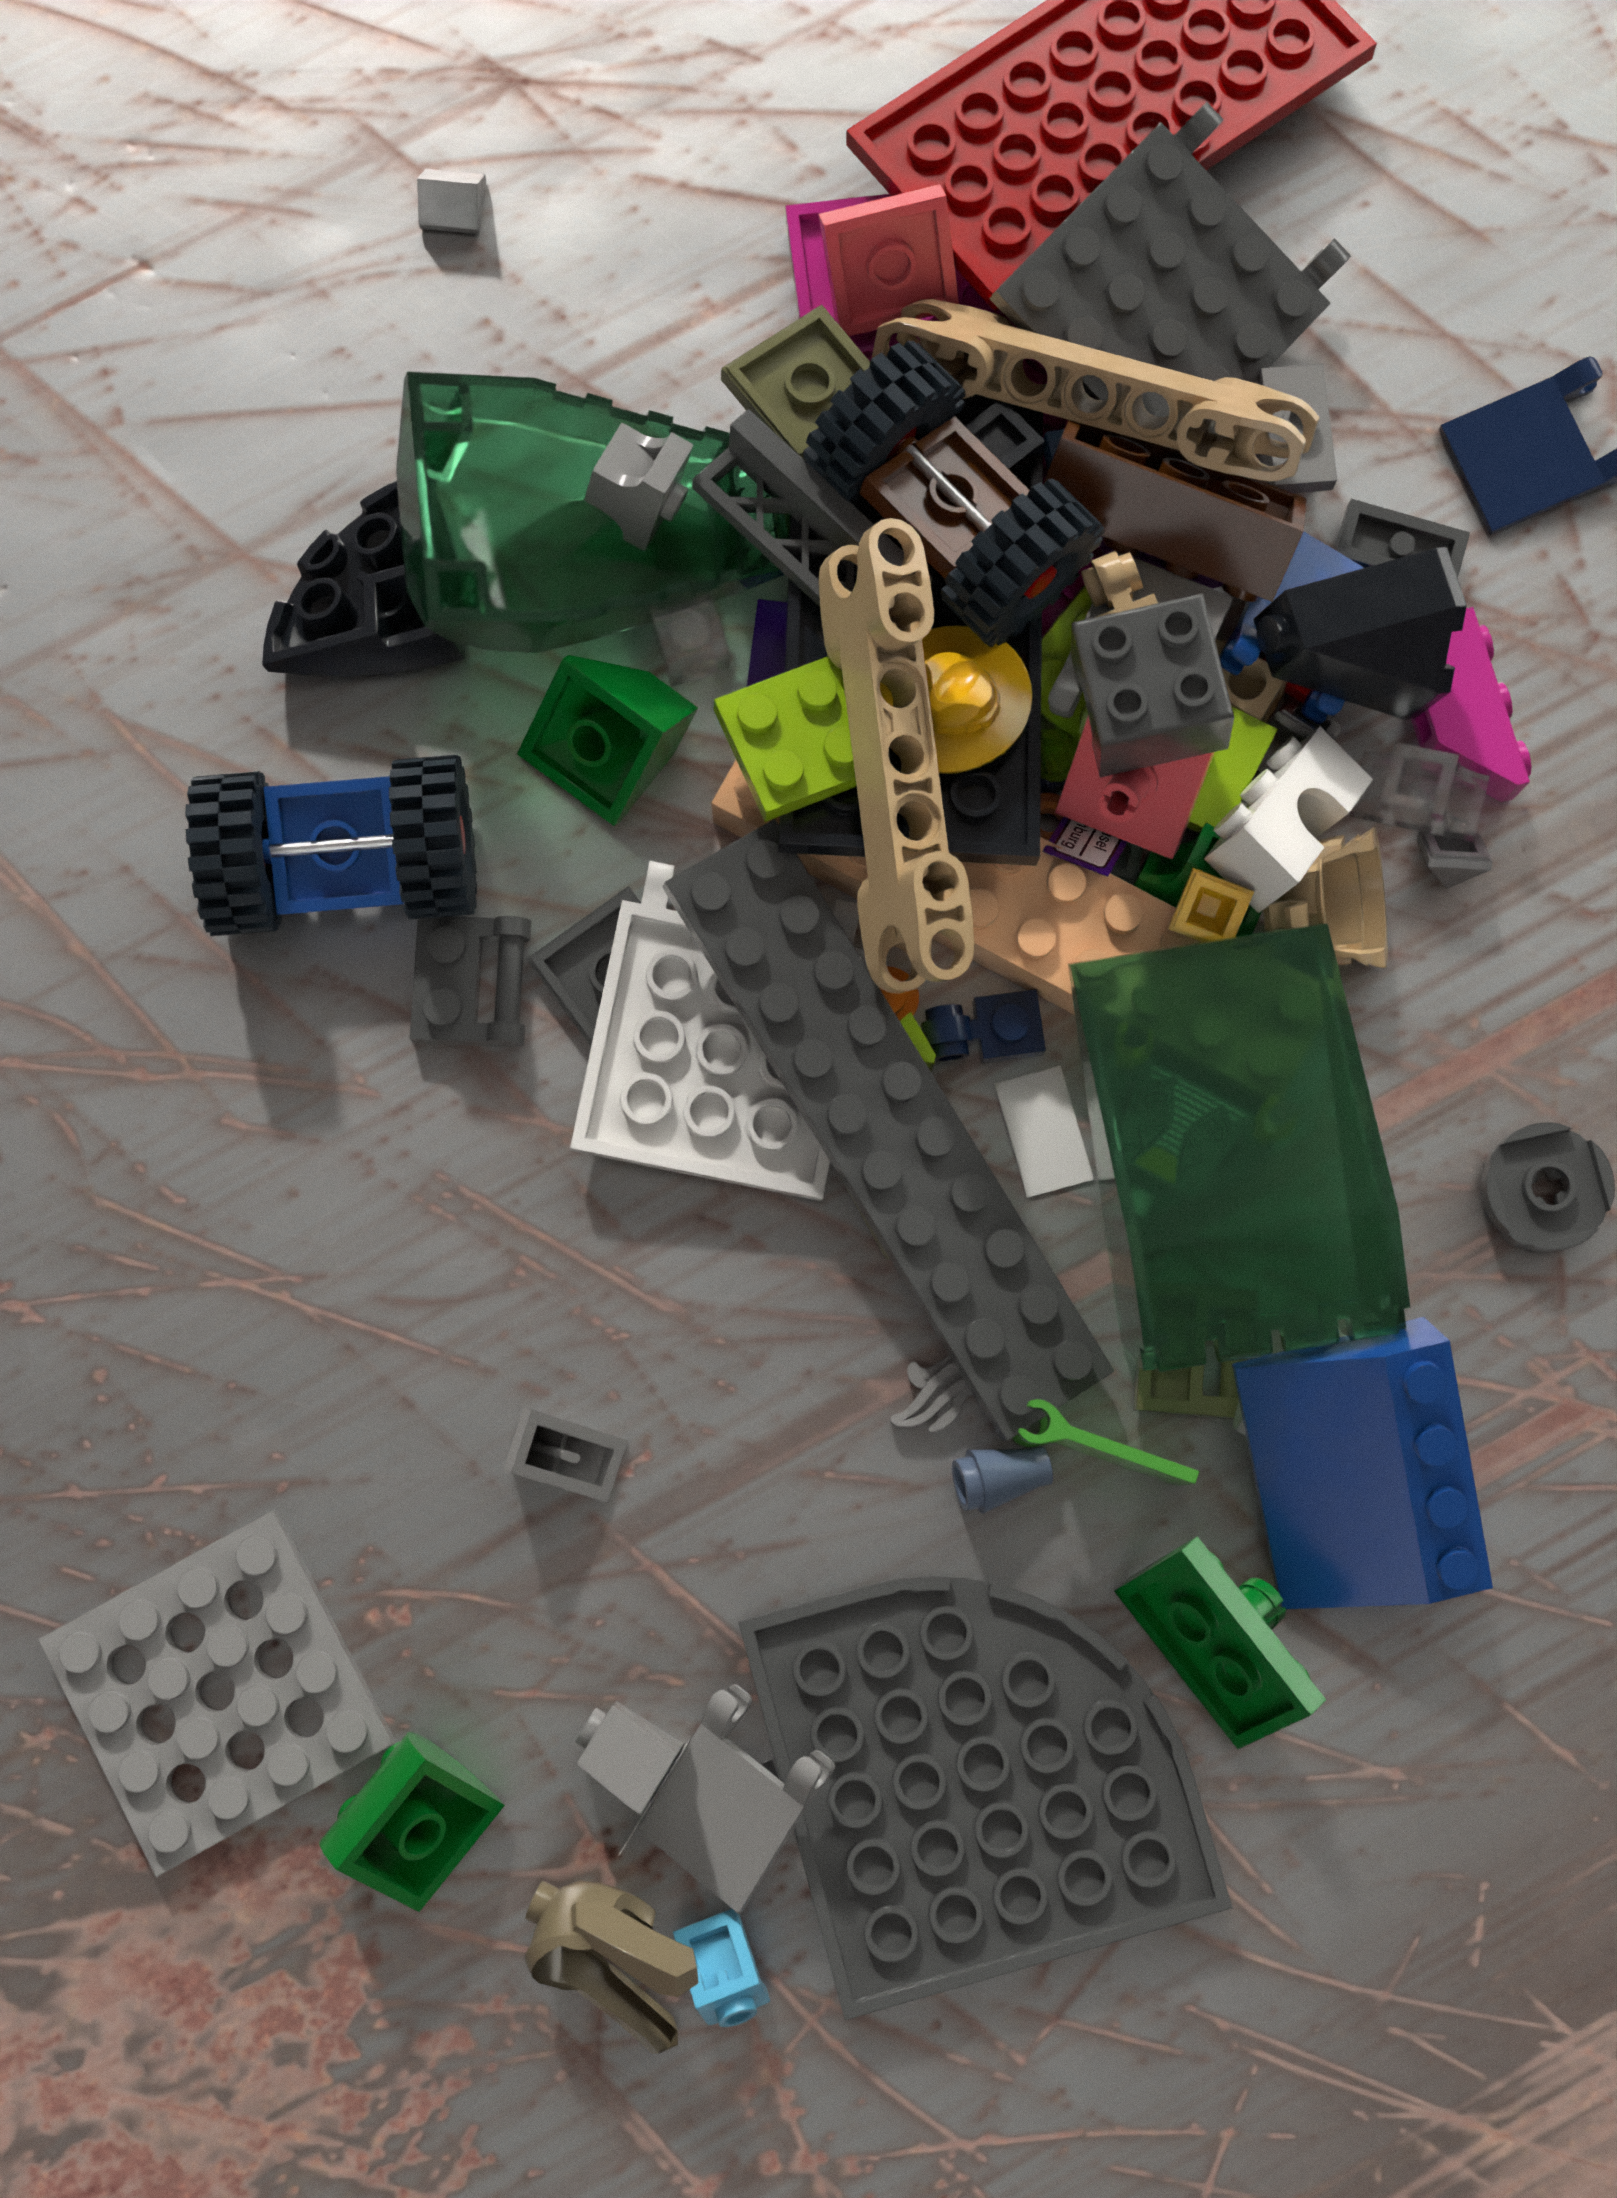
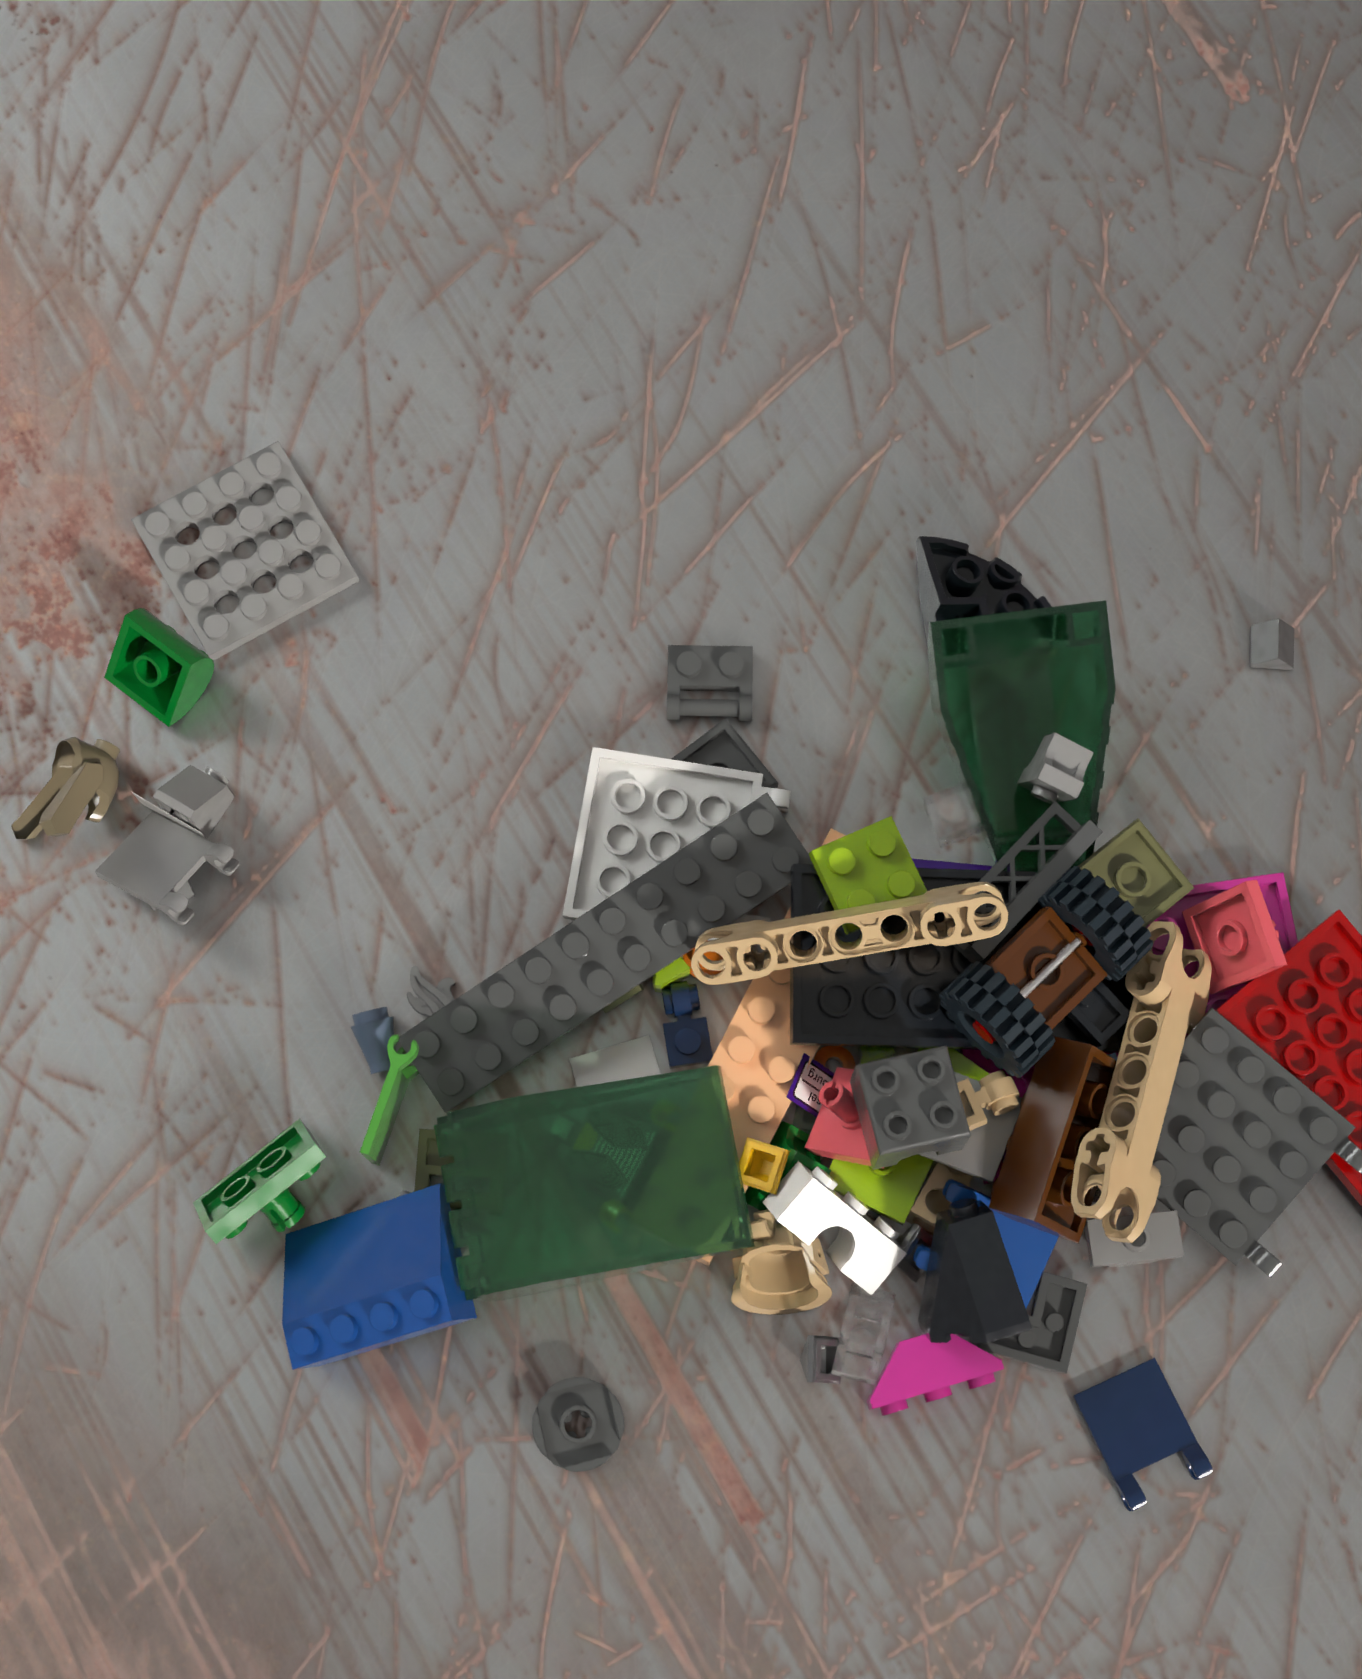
camera: 90 degrees right, 5 degrees down
black plate [185,754,477,936] -> none
light grey slope [503,1407,628,1503] -> none
green slope [517,655,698,826] -> none
medium azure bracket [673,1909,771,2027] -> none
dark grey plate [738,1576,1233,2020] -> none
yellow hat [880,625,1032,774] -> none

